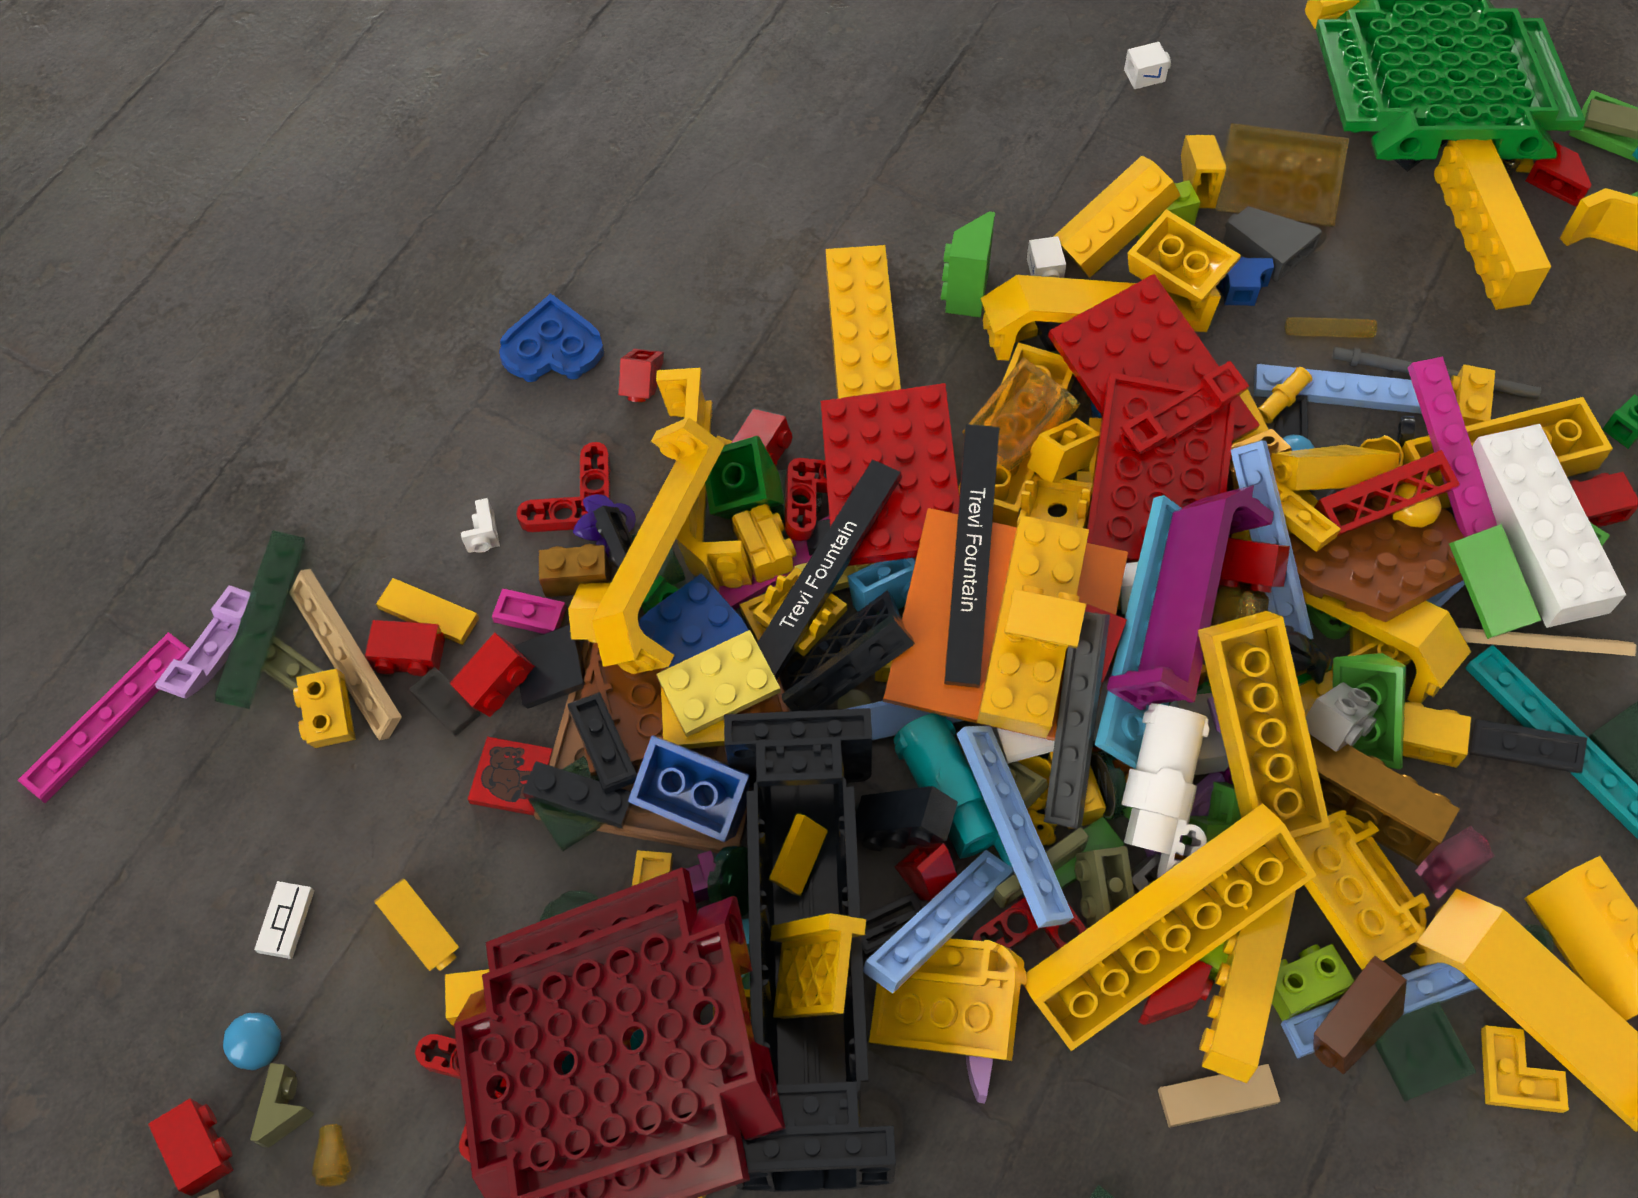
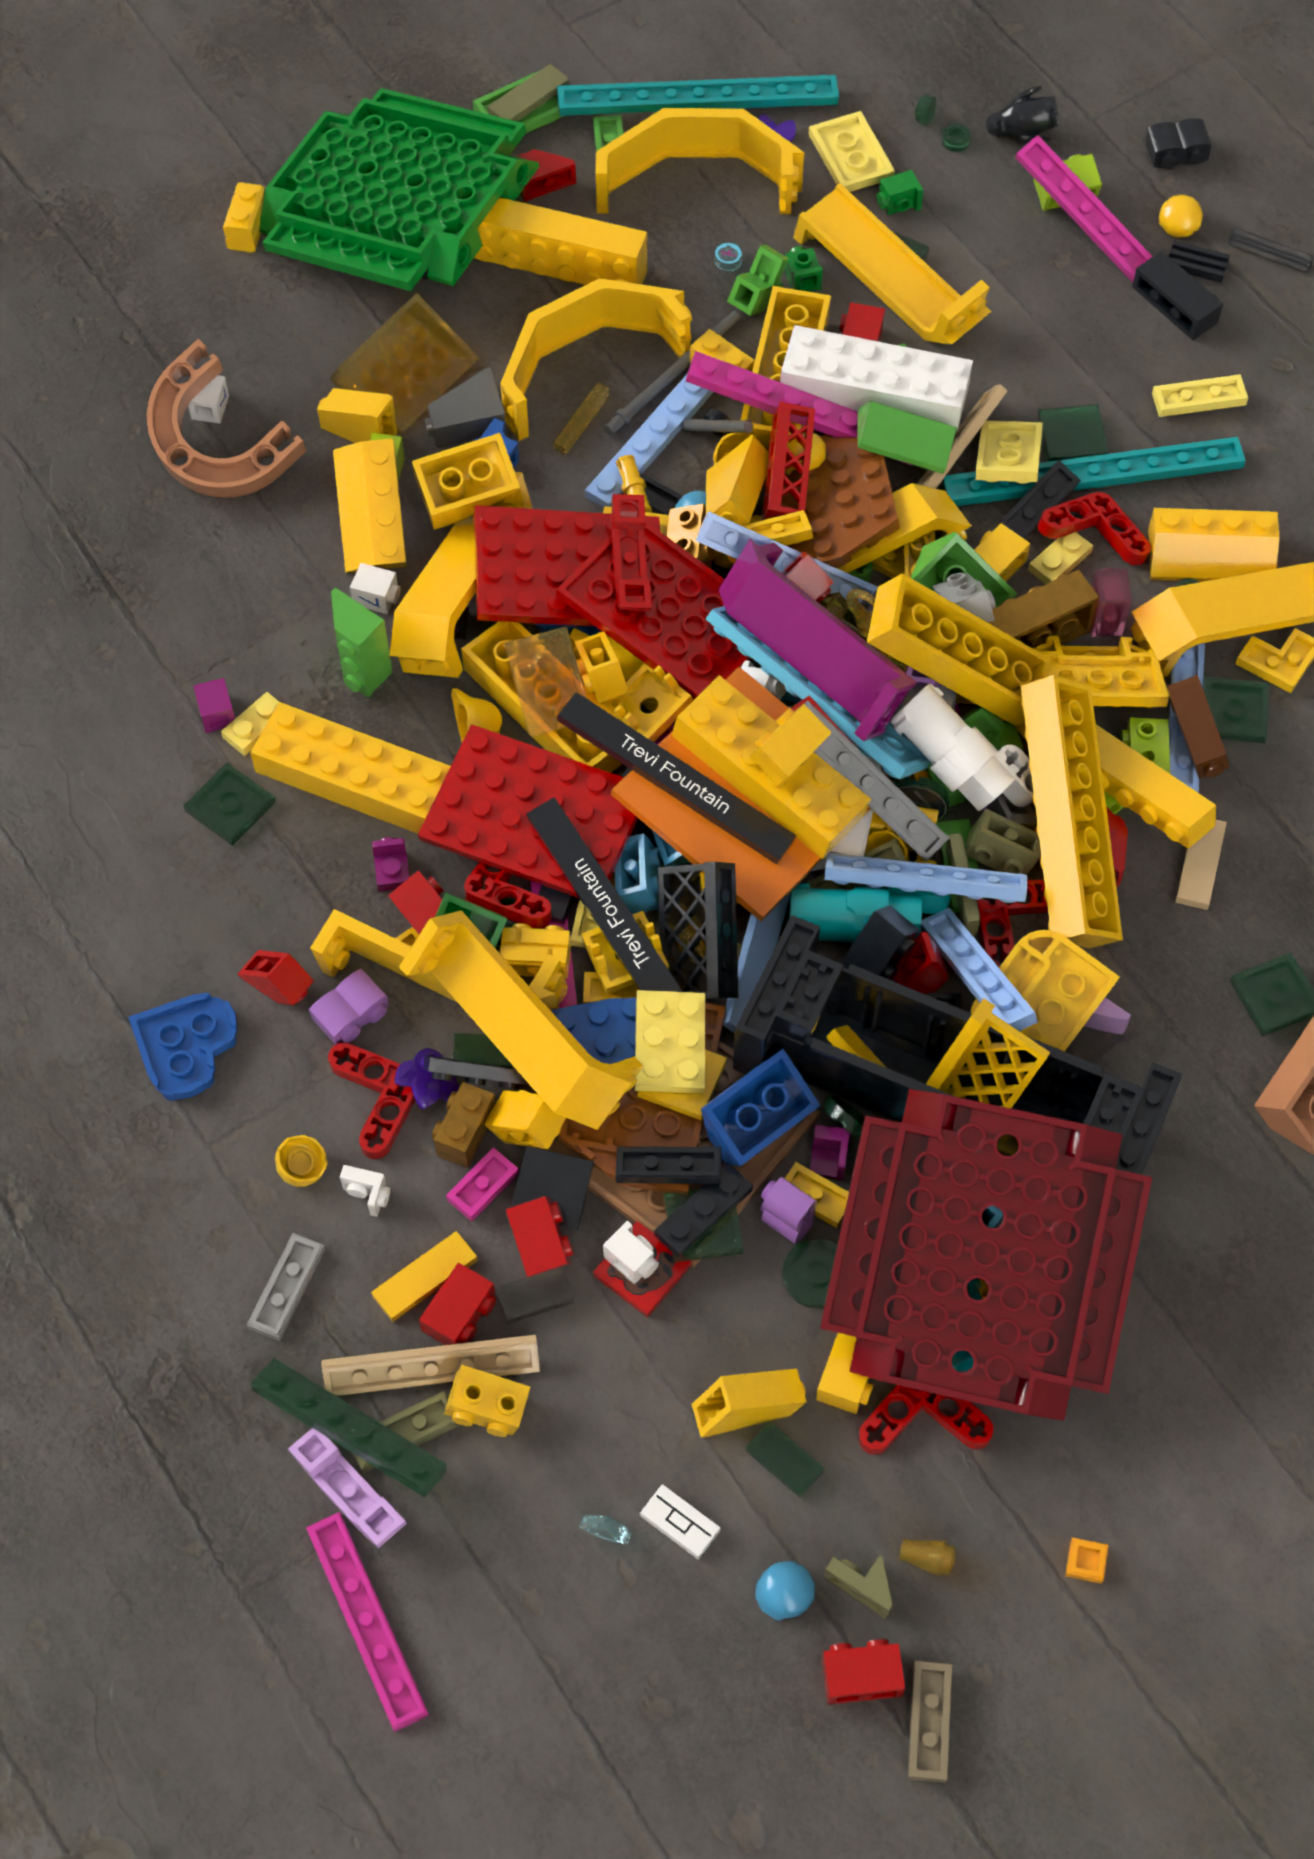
camera: 65 degrees left, 0 degrees up
none -> nougat piece [147,339,307,498]
none -> clear green tile [183,762,276,846]
none -> magenta panel [194,678,235,733]
none -> light yellow plate [221,692,279,756]
none -> light grey tile [247,1233,325,1342]
none -> yellow hair [275,1135,327,1187]
none -> medium lavender brick [309,969,389,1045]
none -> magenta bracket [372,837,410,892]
none -> yellow hat [451,688,502,743]
none -> yellow panel [500,278,692,441]
none -> clear light blue tile [579,1515,632,1544]
none -> white brick [603,1221,659,1284]
none -> dark grey bar [682,419,753,433]
none -> clear light blue tile [714,242,743,271]
none -> bright green brick [727,244,789,316]
none -> clear green tile [746,1421,824,1498]
none -> medium lavender brick [760,1177,817,1245]
none -> light yellow plate [976,421,1043,484]
none -> light yellow plate [1028,532,1093,584]
none -> red beam [1038,492,1151,566]

